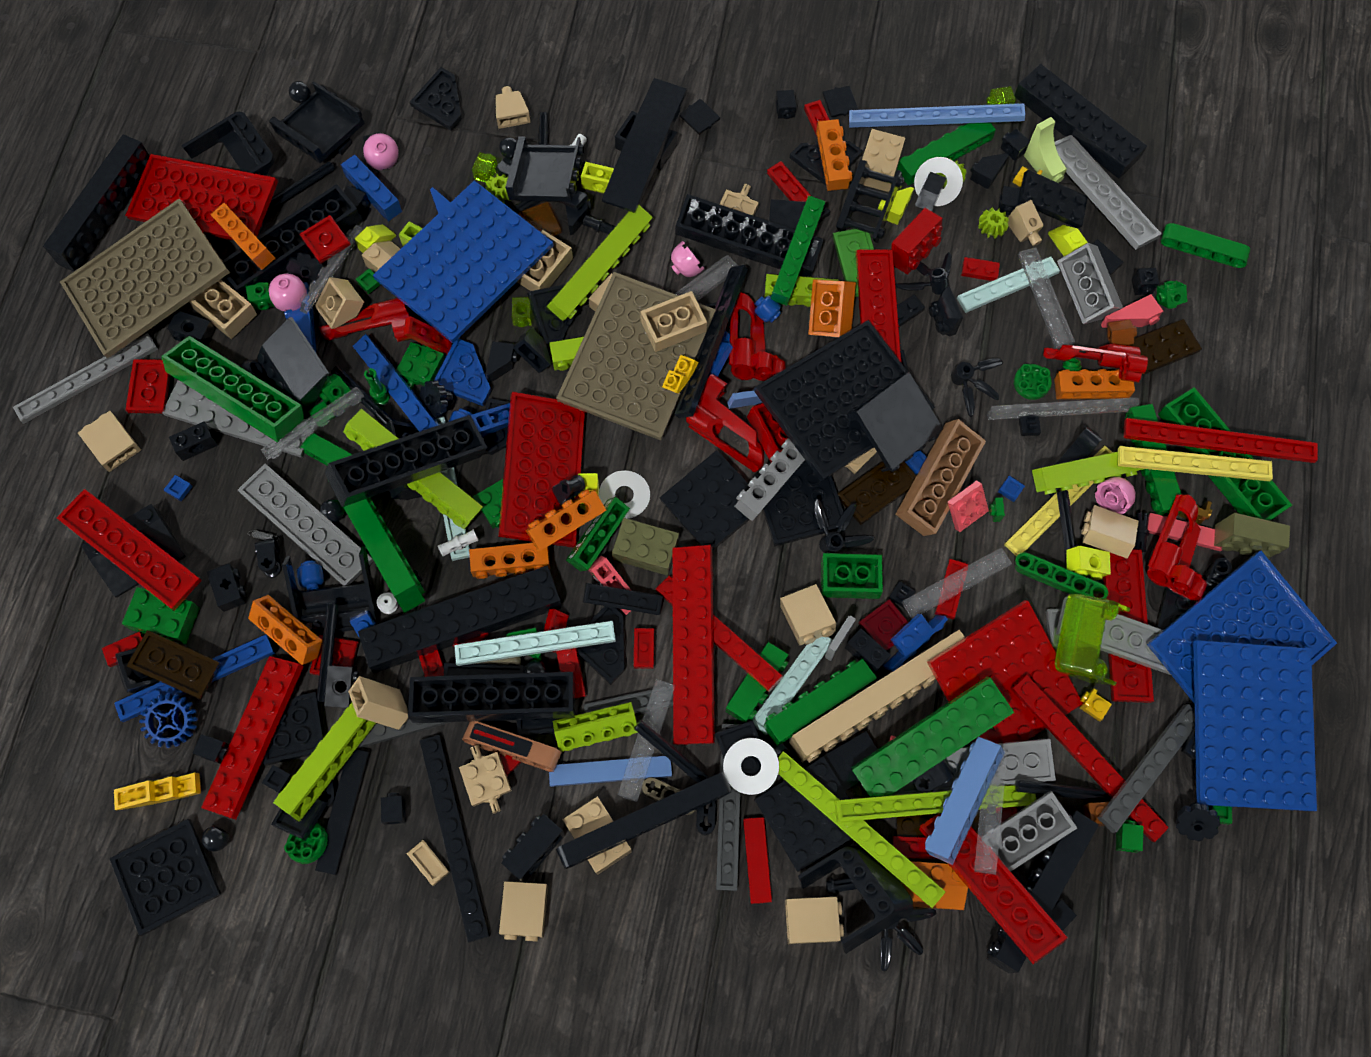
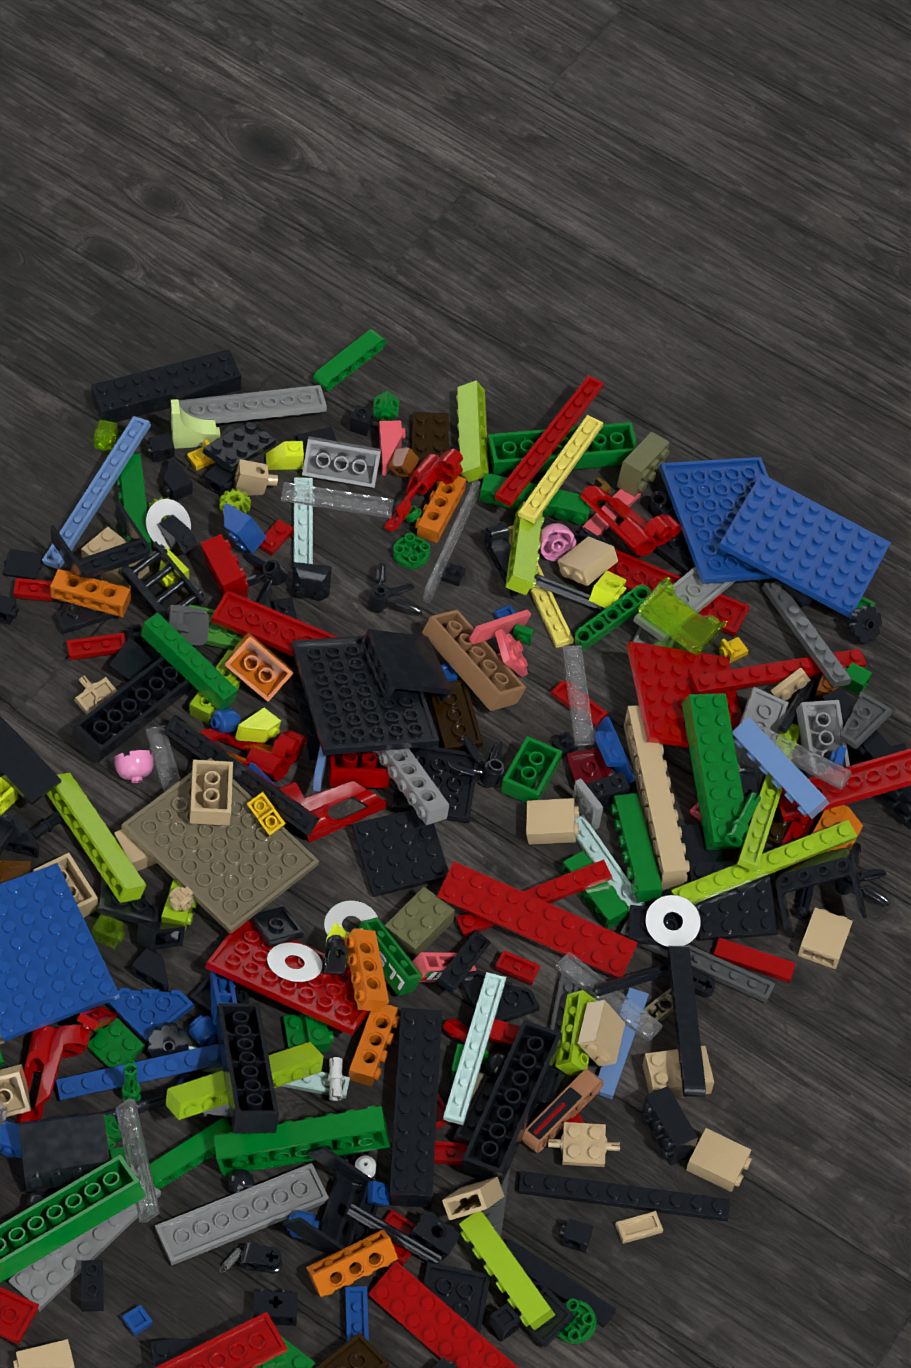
camera: 70 degrees left, 15 degrees down
none -> black windscreen [50,502,150,578]
none -> dark grey piece [167,605,209,647]
none -> tan gear [169,886,194,911]
none -> blue slope [224,503,266,554]
none -> neon yellow slope [235,708,281,743]
none -> black tile [248,906,304,947]
none -> white sticker [267,943,322,982]
none -> lime brick [456,380,489,483]
none -> coral tile [469,610,531,644]
none -> tan brick [578,1000,625,1067]
none -> green pin [725,793,761,847]
none -> tan plate [771,668,810,701]
none -> blue plate [829,745,847,771]
none -> dark grey wing [841,692,892,749]

